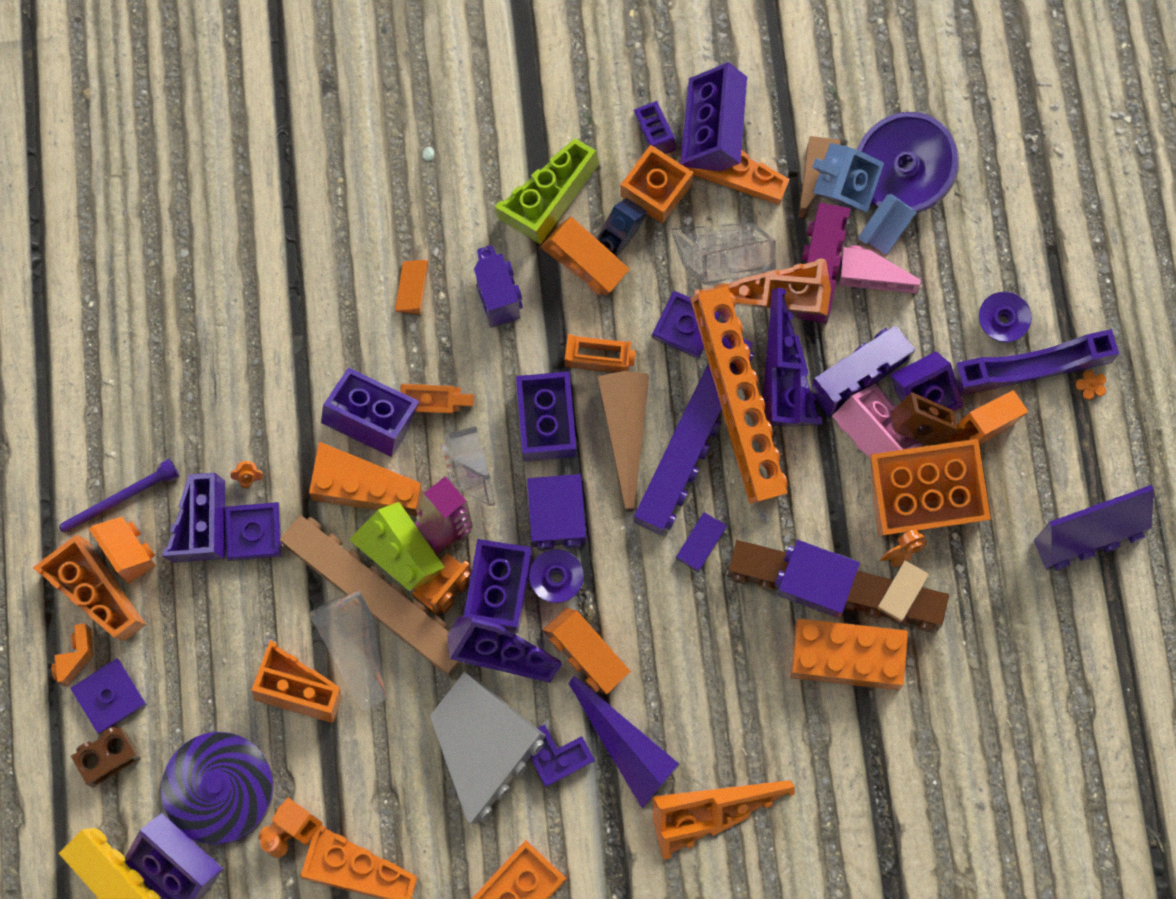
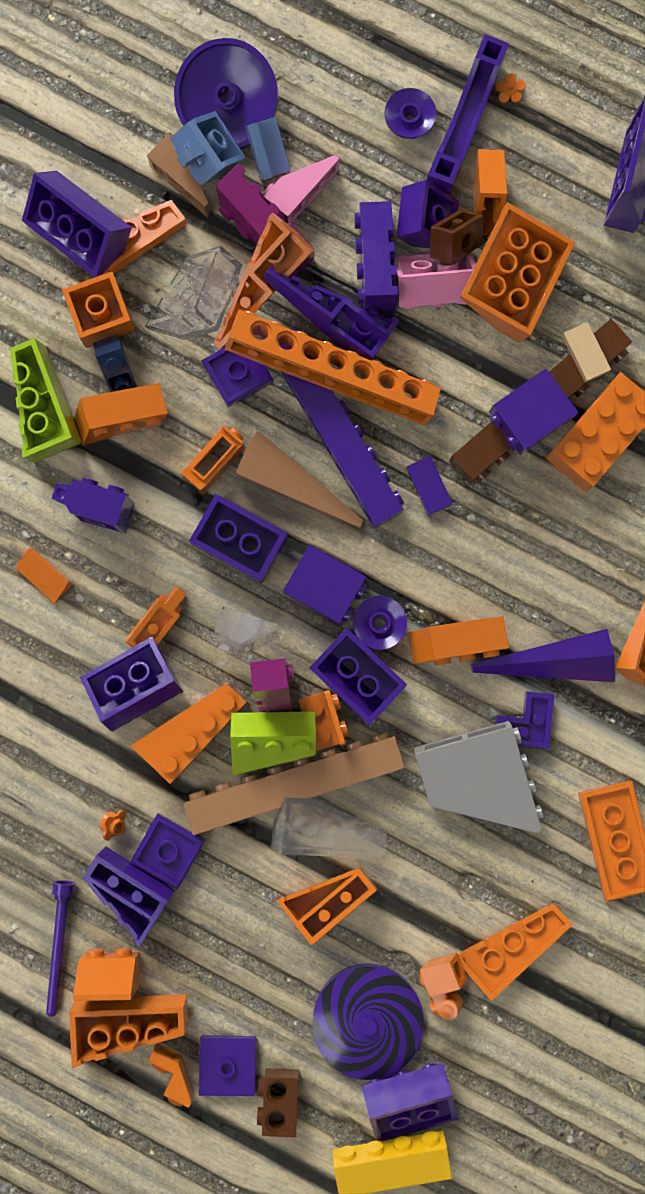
camera: 60 degrees left, 10 degrees up
dark purple wedge [447,617,562,683] -> none
dark purple slope [633,101,677,154] -> none
orange plate [880,530,927,567] -> none

